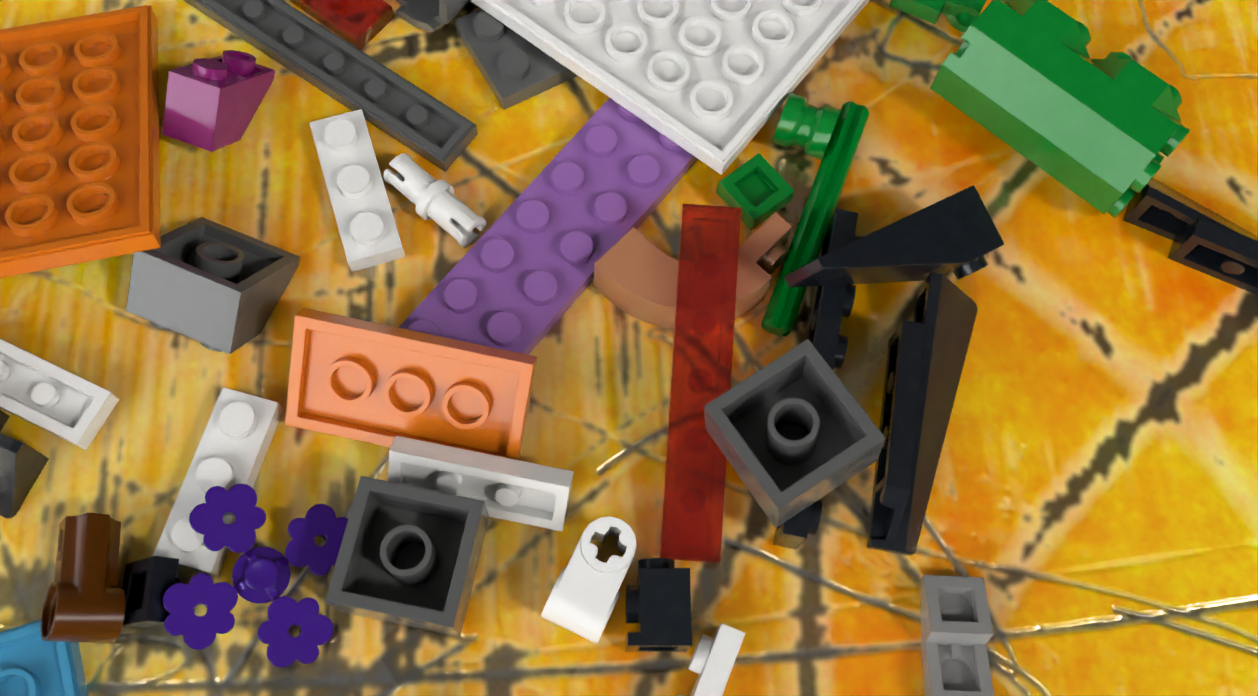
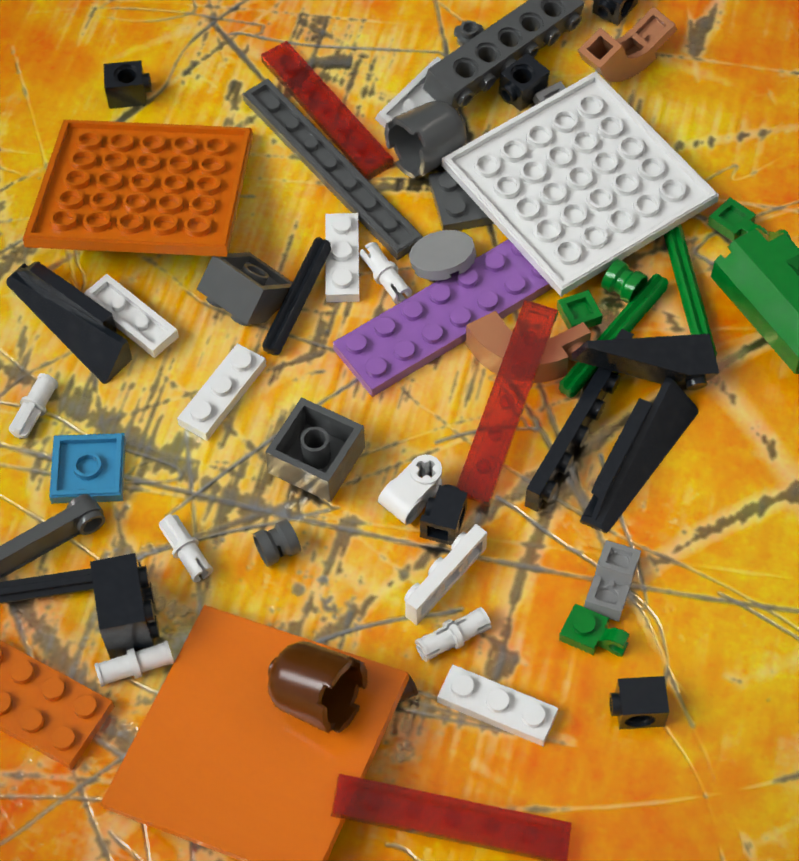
camera: 25 degrees right, 10 degrees down
reddish brown piece [40,512,126,644] -> none
black plate [122,556,180,629] -> none
magenta slope [162,50,275,152] -> none
dark purple plant [163,484,348,668] -> none
orange plate [285,308,537,461] -> none
white plate [388,436,574,532] -> none
dark grey brick [704,339,886,528] -> none
none -> black axle [262,237,331,356]
none -> light grey tile [409,230,477,281]
none -> green axle [664,224,717,357]

